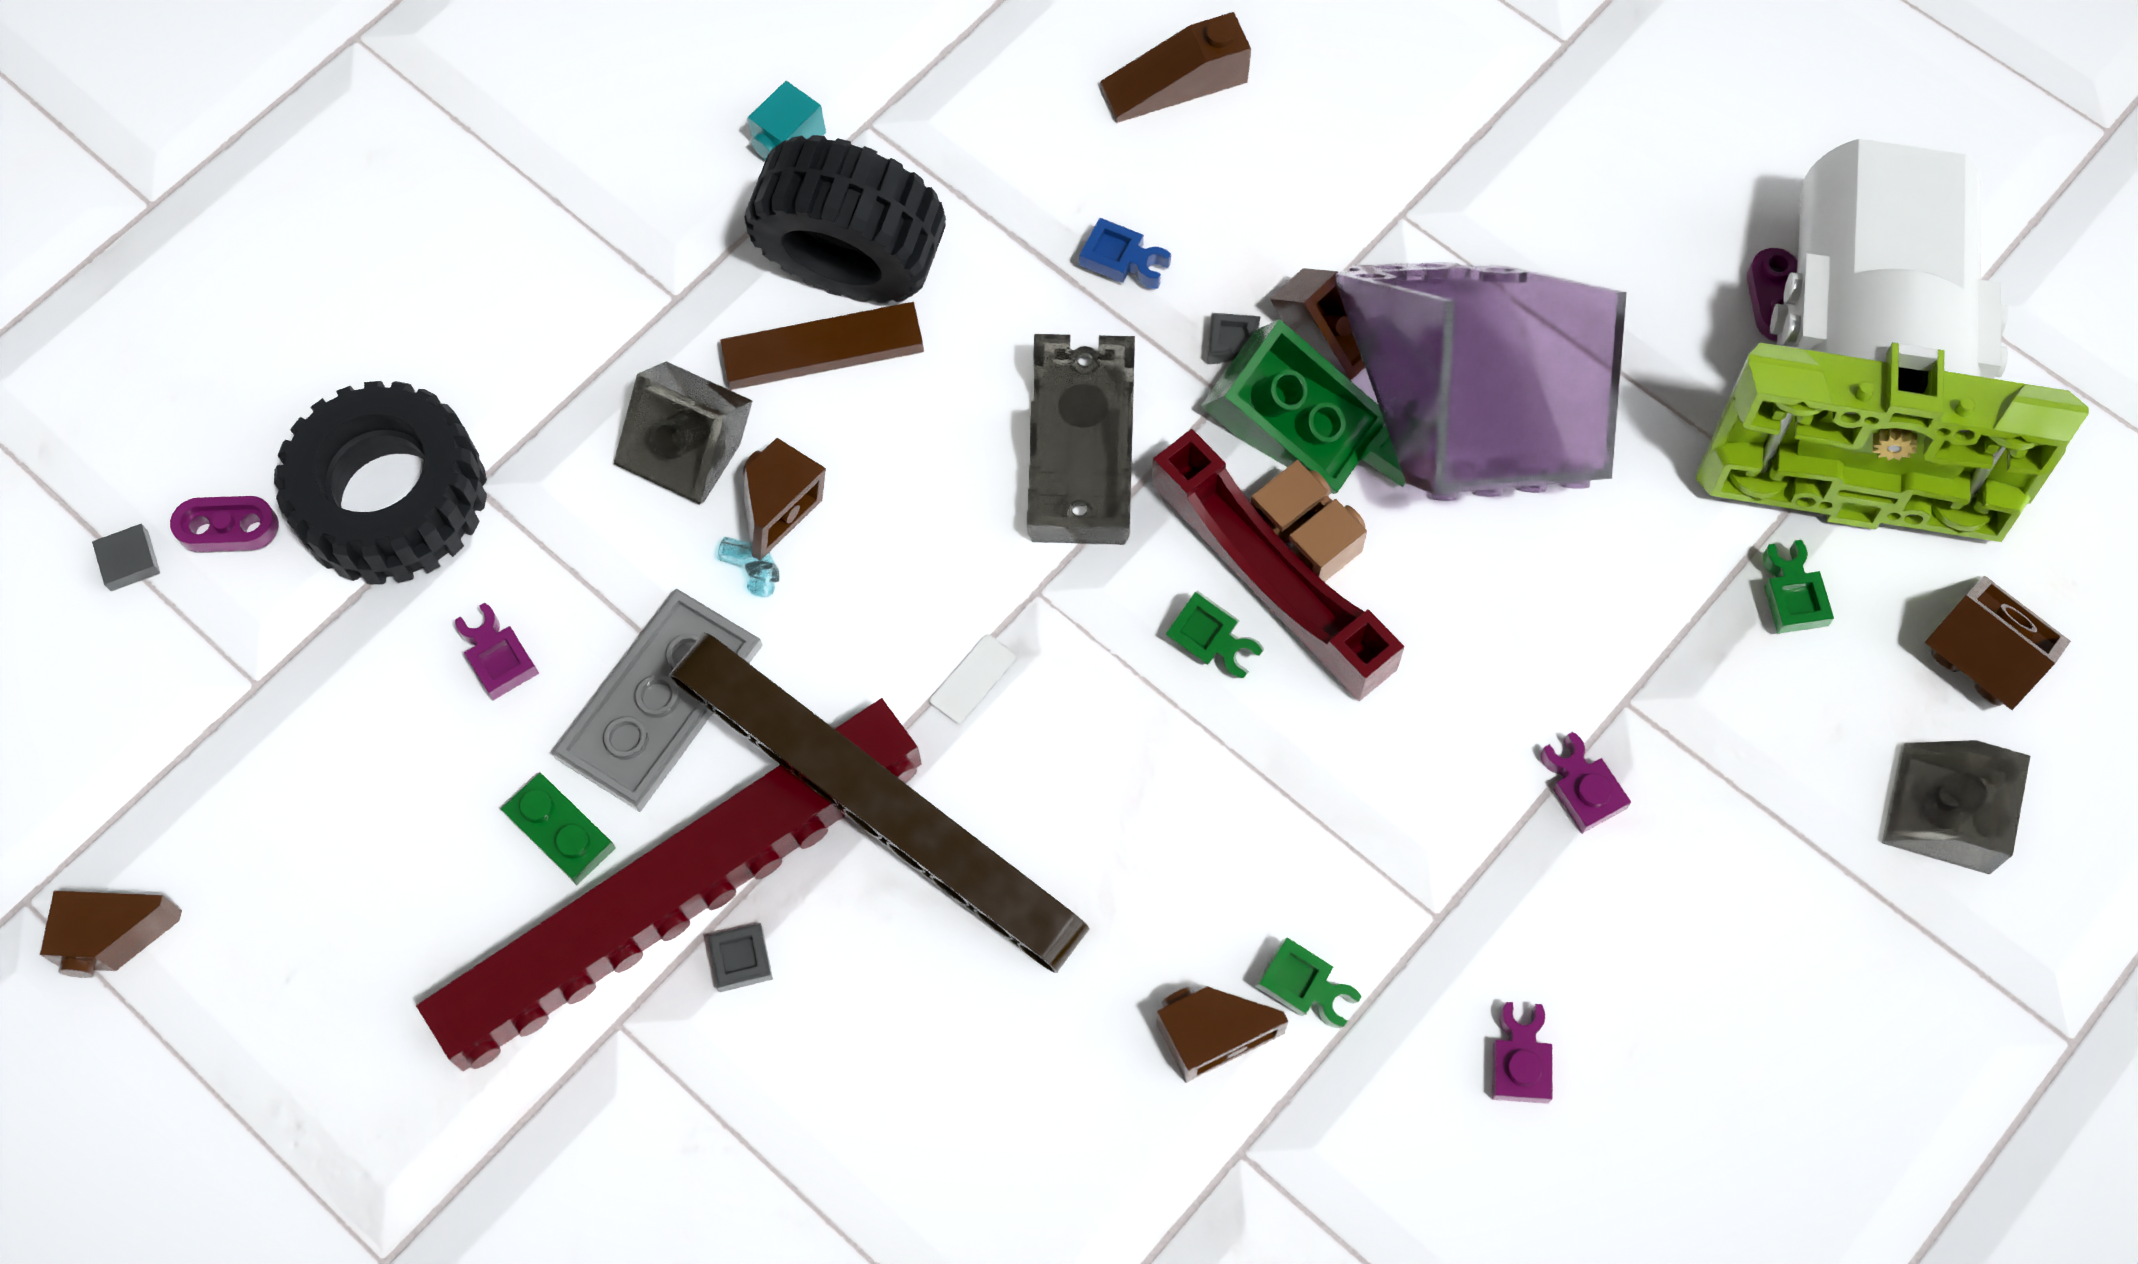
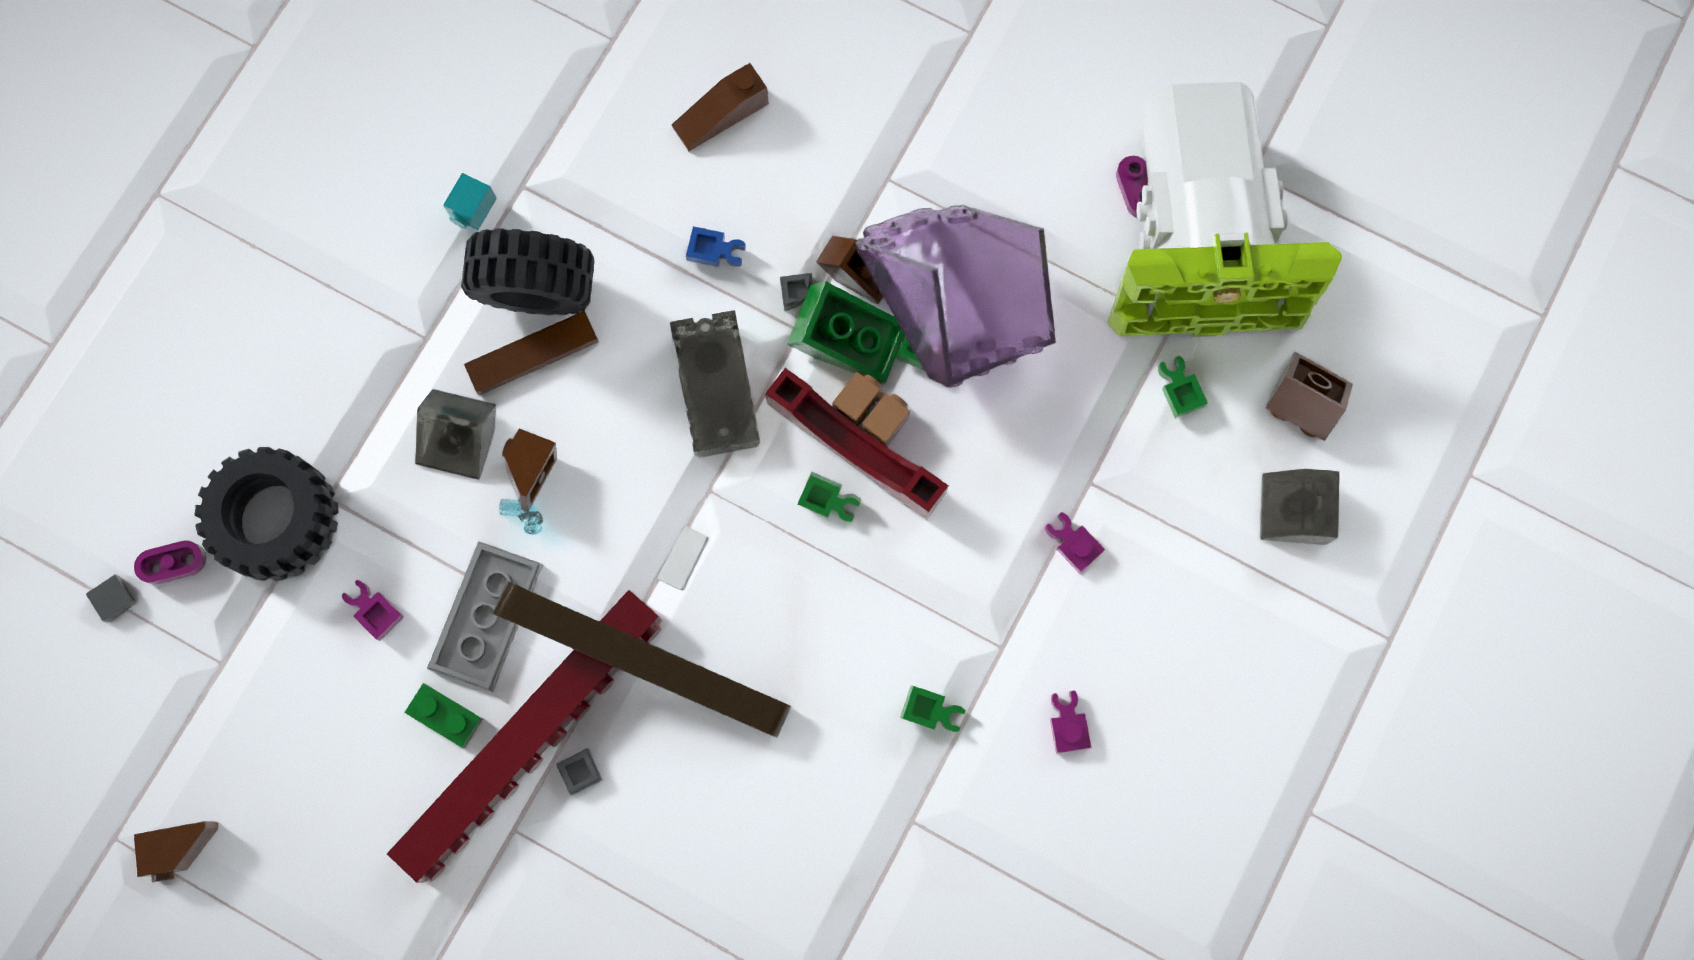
camera: 15 degrees left, 10 degrees up
reddish brown slope [1156,986,1289,1083] -> none

